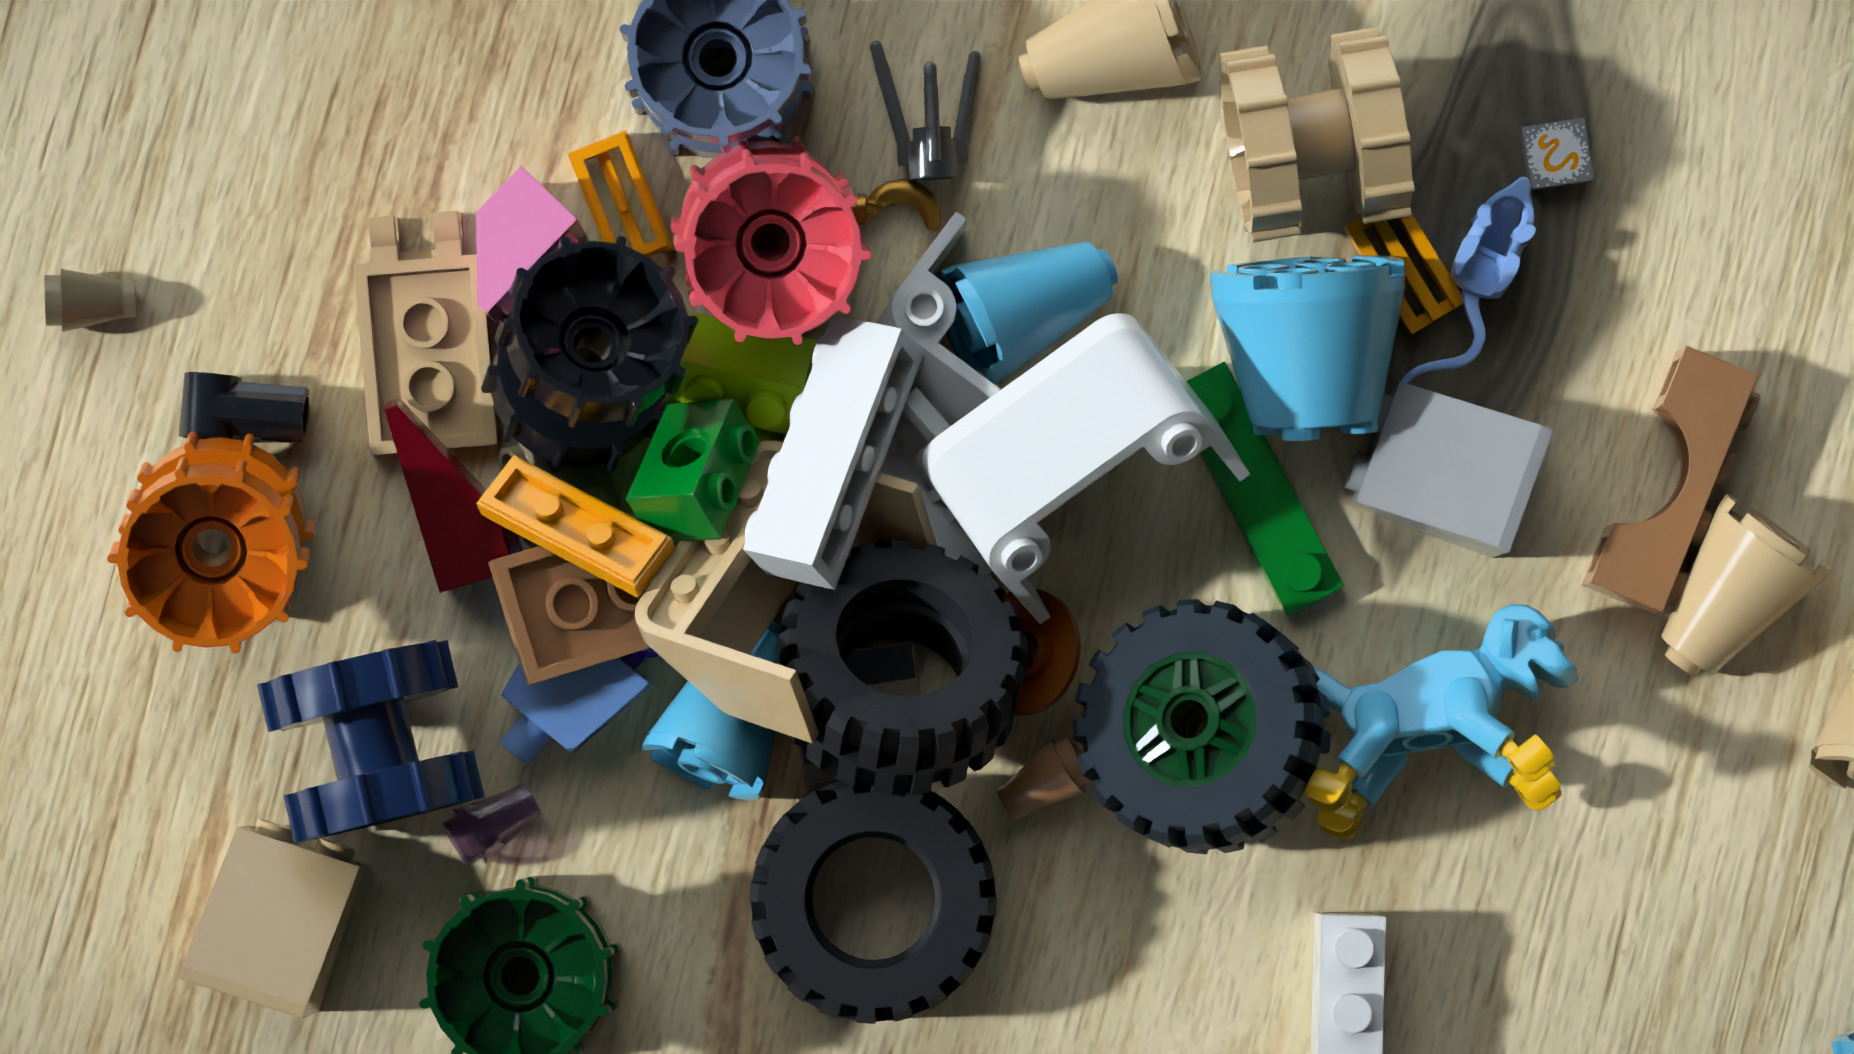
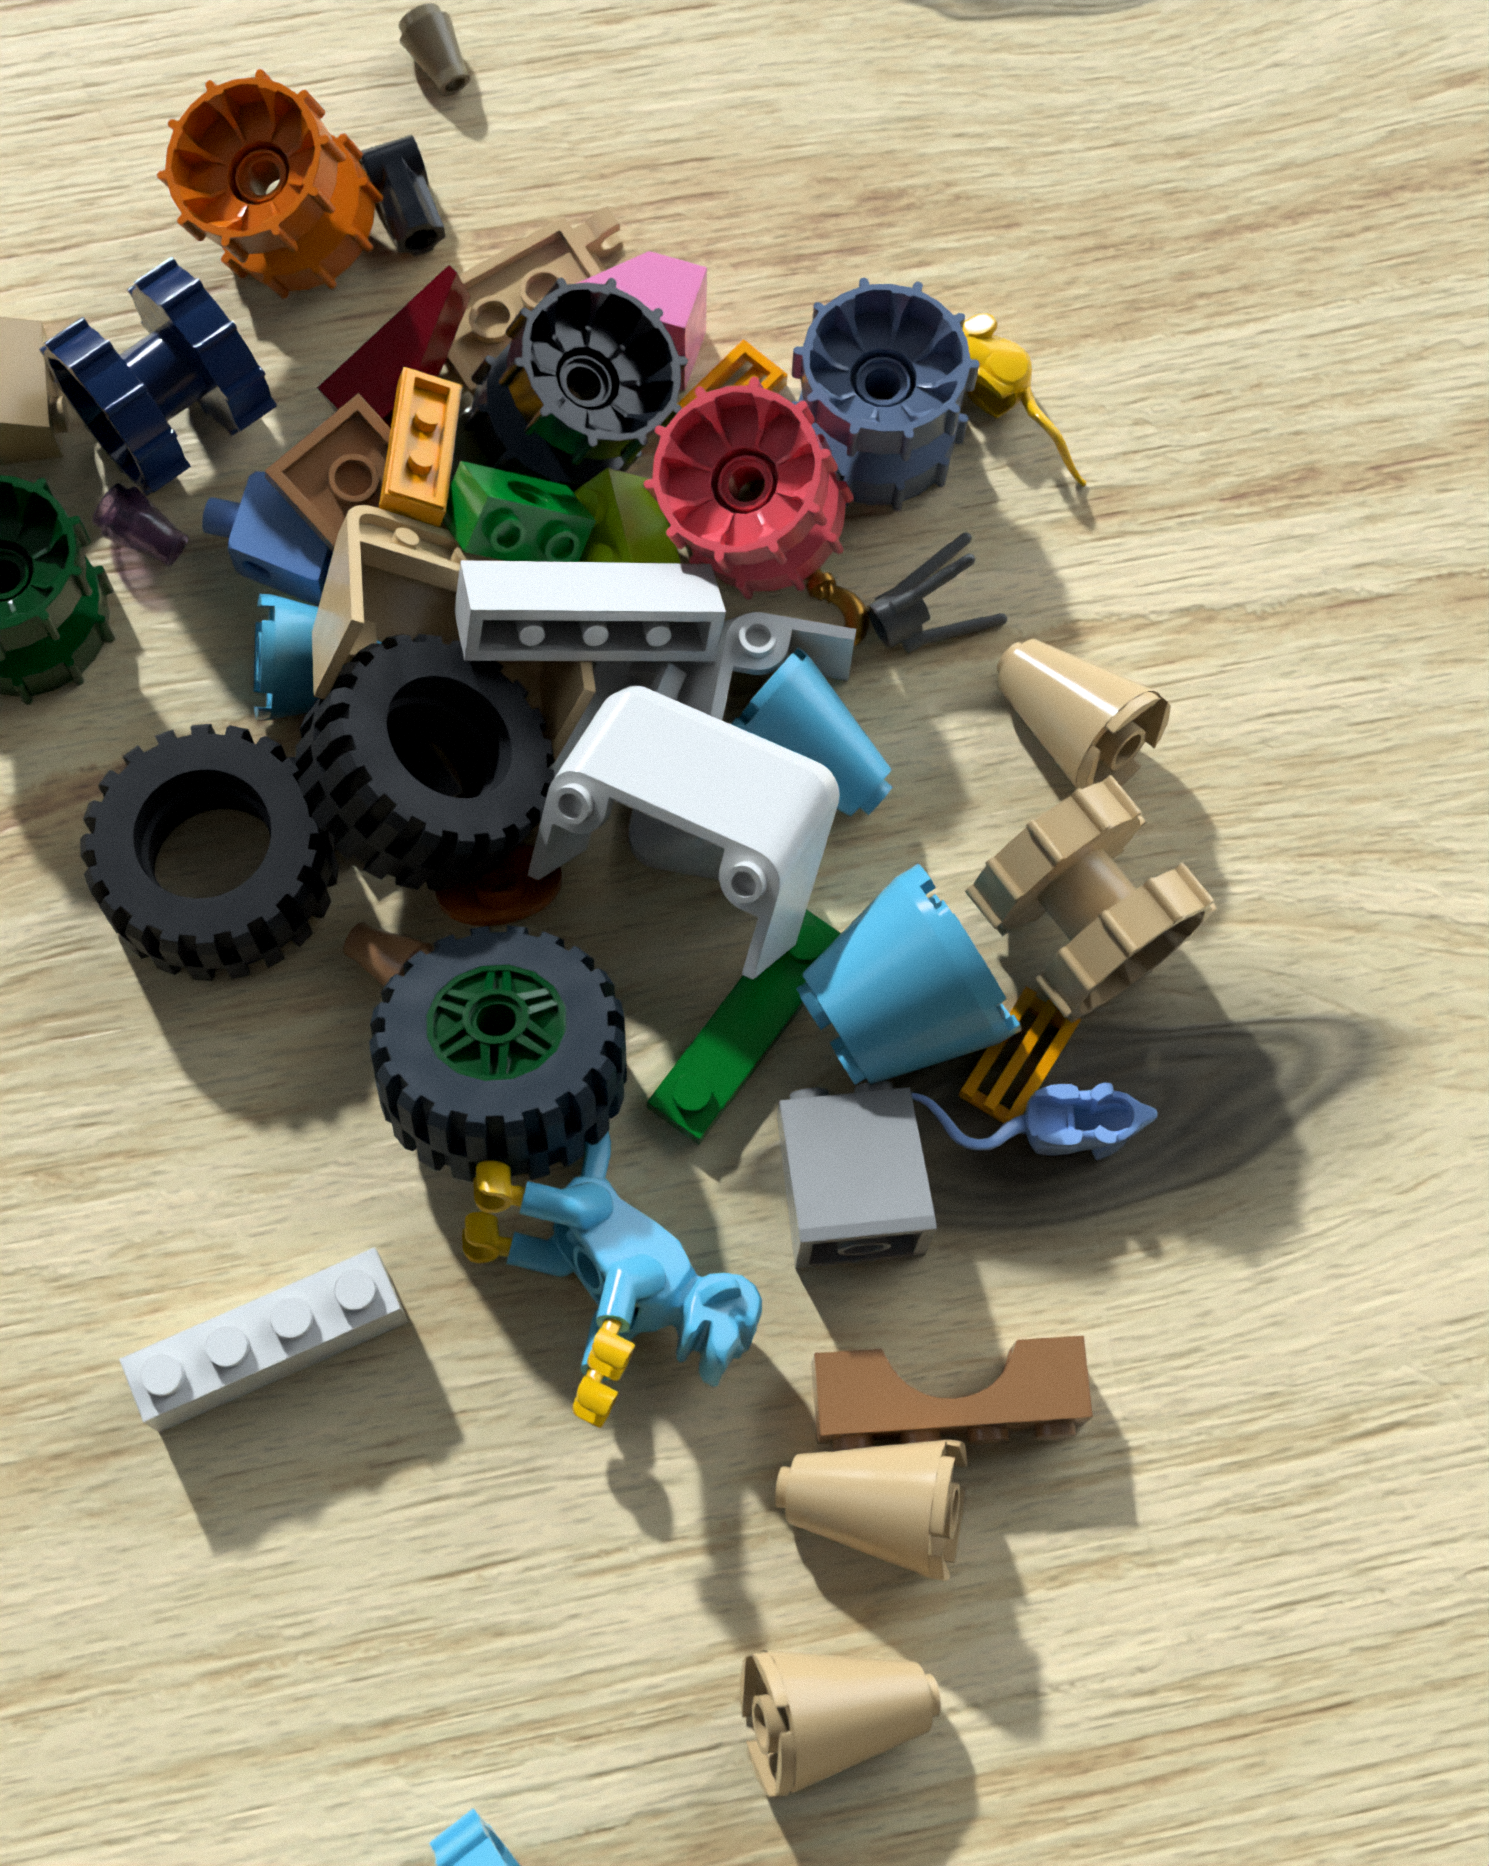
camera: 65 degrees right, 15 degrees down
tile [1519,118,1594,192] -> none

